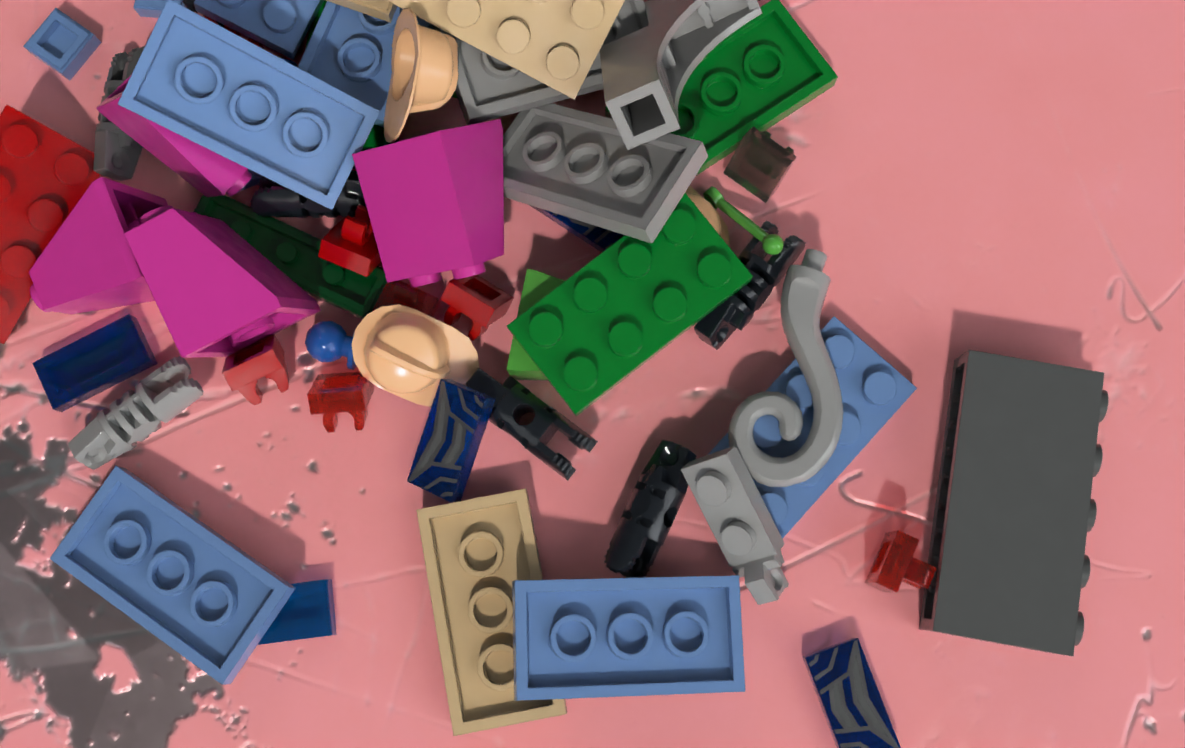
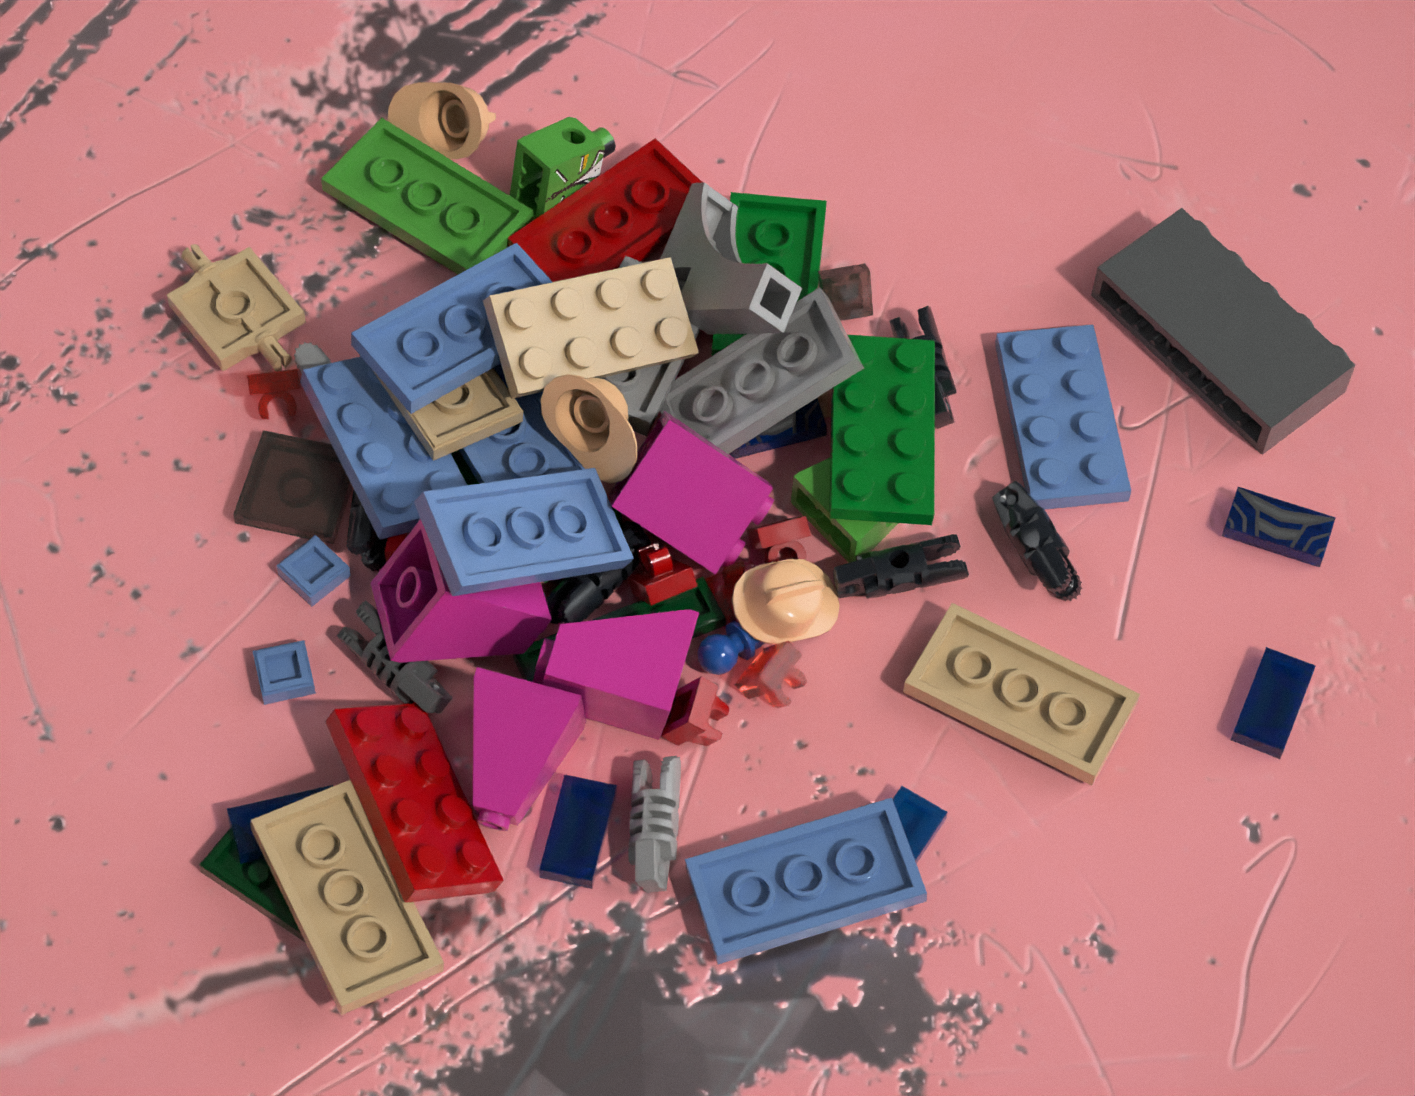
camera: 60 degrees left, 20 degrees down
clear blue tile [407,379,495,503] -> none
medium blue plate [512,575,745,701] -> none
light grey hinge [681,446,789,605] -> none
bright green hinge [703,186,784,255] -> none
light grey plant [728,249,844,487] -> none
clear red tile [865,530,937,593] -> none

